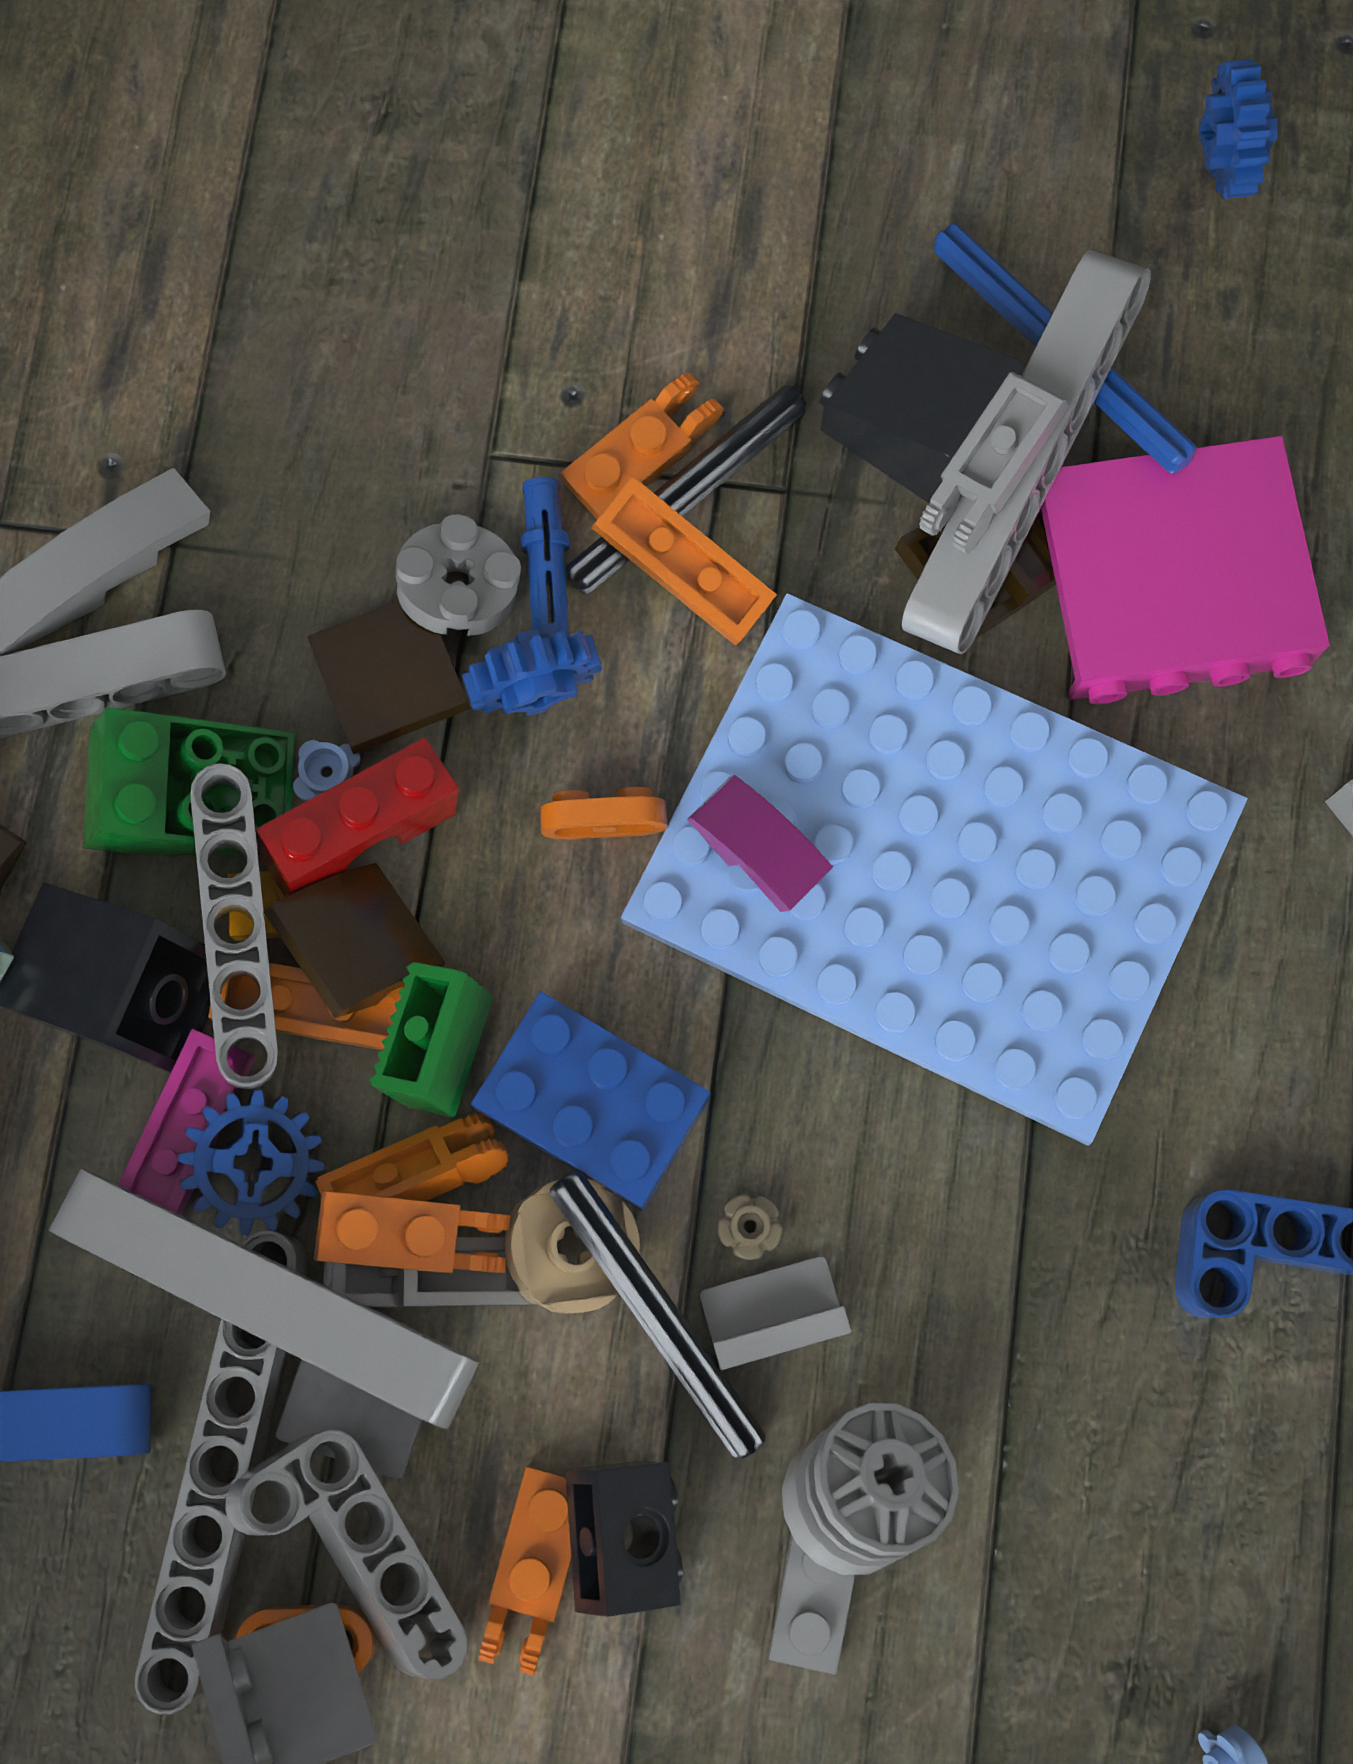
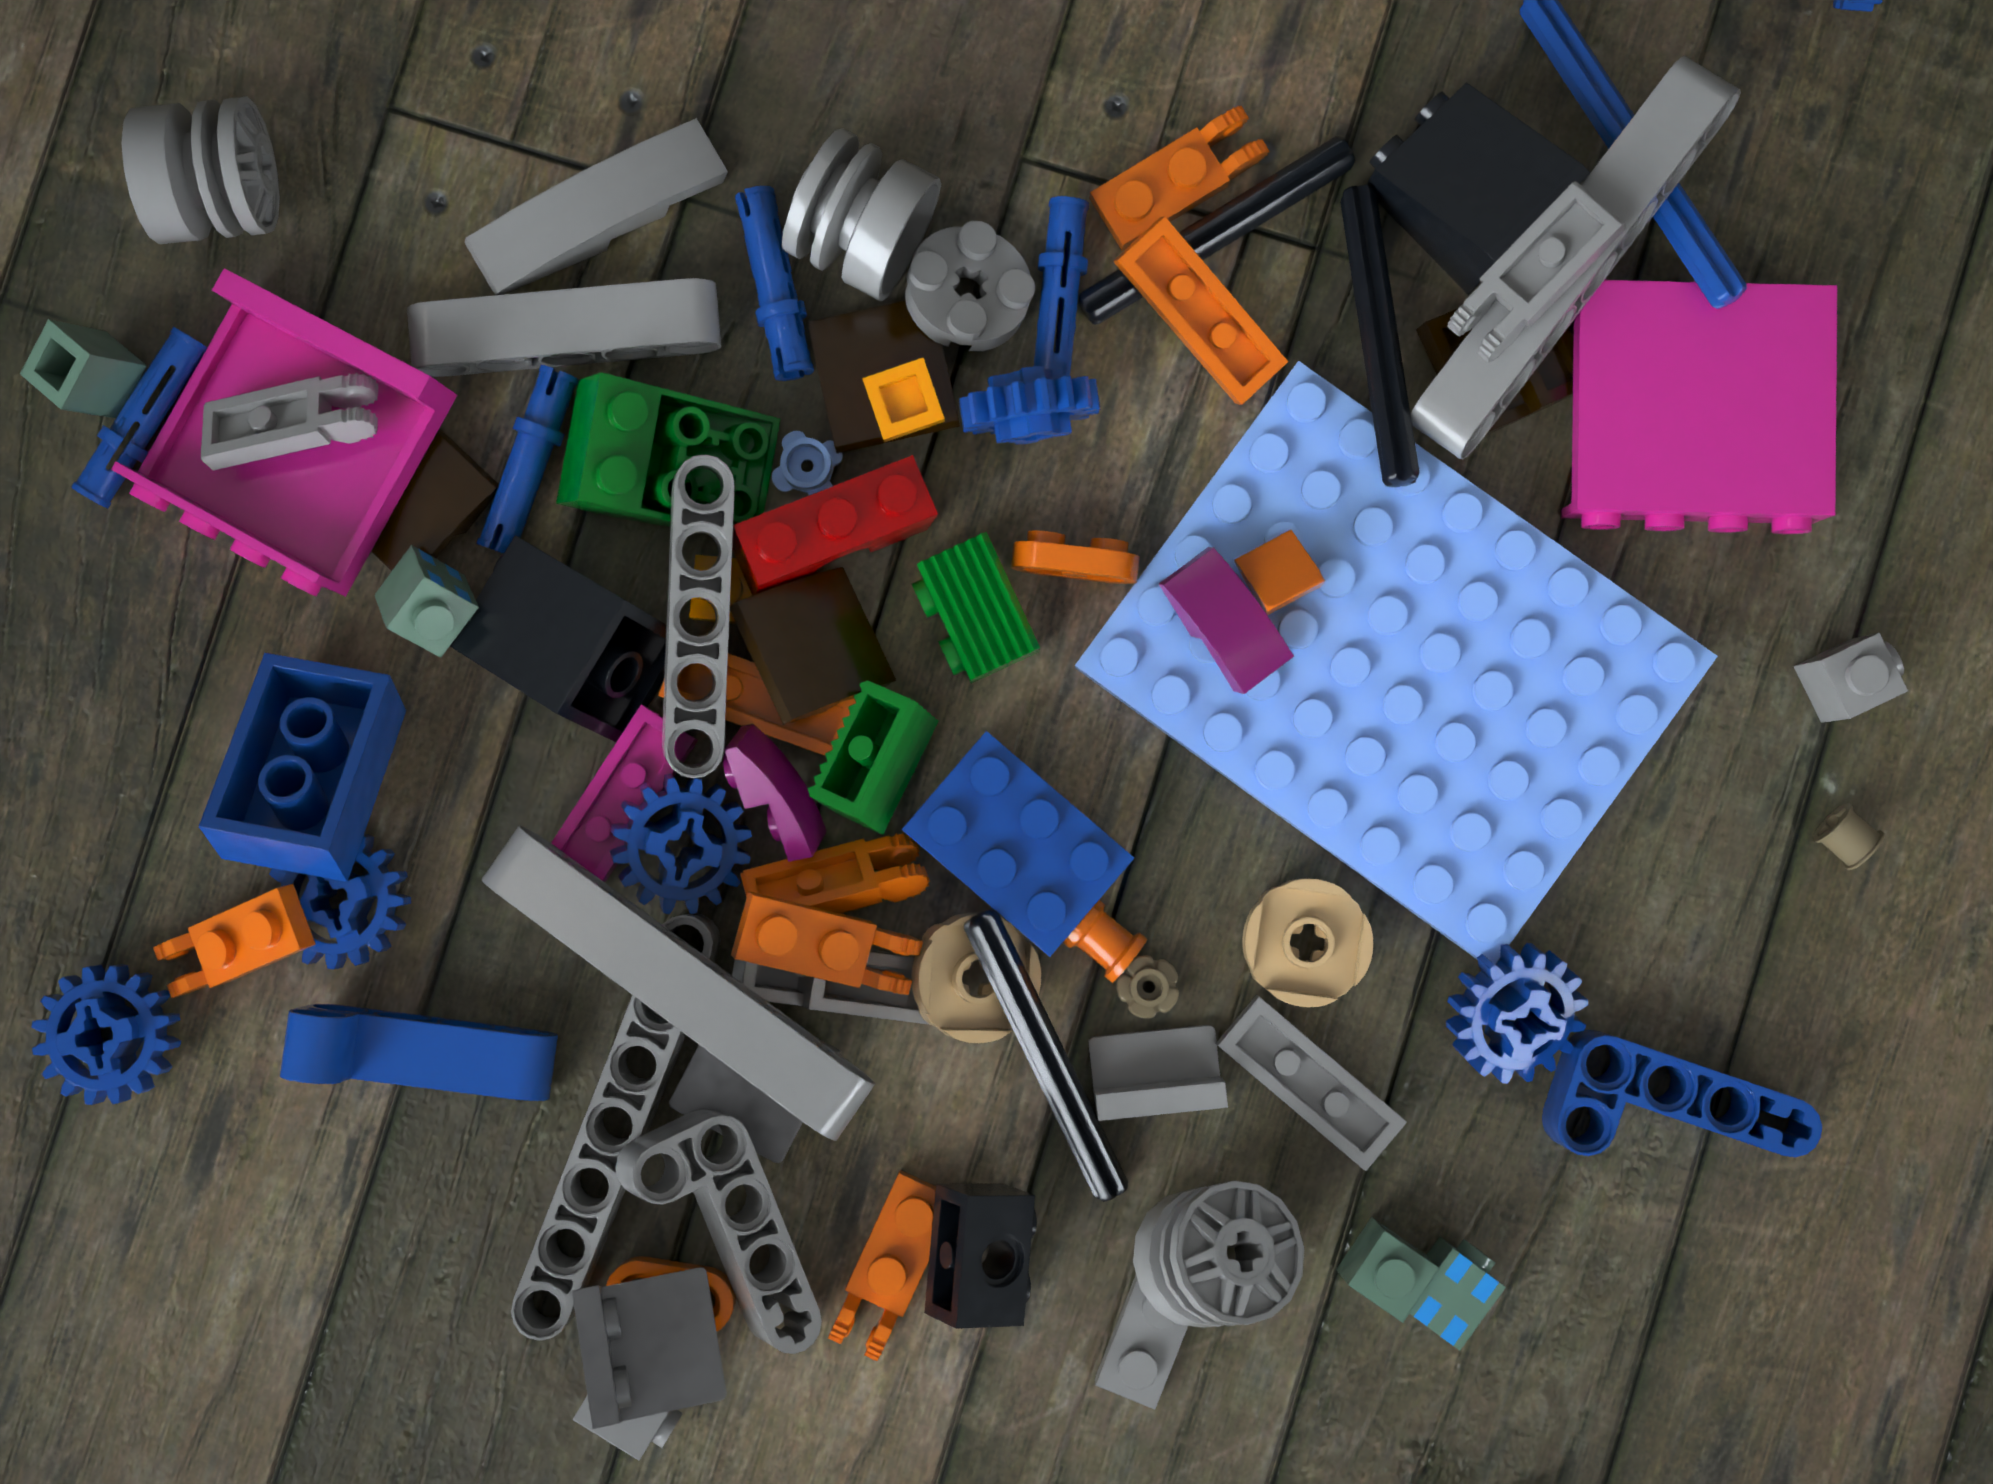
camera: 10 degrees right, 10 degrees up
none -> blue pin [476,365,579,554]
none -> magenta slope [723,724,827,862]
none -> blue pin [735,186,814,381]
none -> light grey wheel [782,128,941,301]
none -> light orange plate [862,358,945,442]
none -> green brick [911,532,1040,684]
none -> orange bush [1063,900,1147,983]
none -> light grey plate [1215,995,1407,1171]
none -> orange slope [1234,530,1325,615]
none -> tan plate [1242,878,1373,1007]
none -> sand green brick [1336,1217,1440,1323]
none -> black axle [1340,184,1420,487]
none -> sand green brick [1410,1236,1506,1351]
none -> blue gear [1446,943,1589,1084]

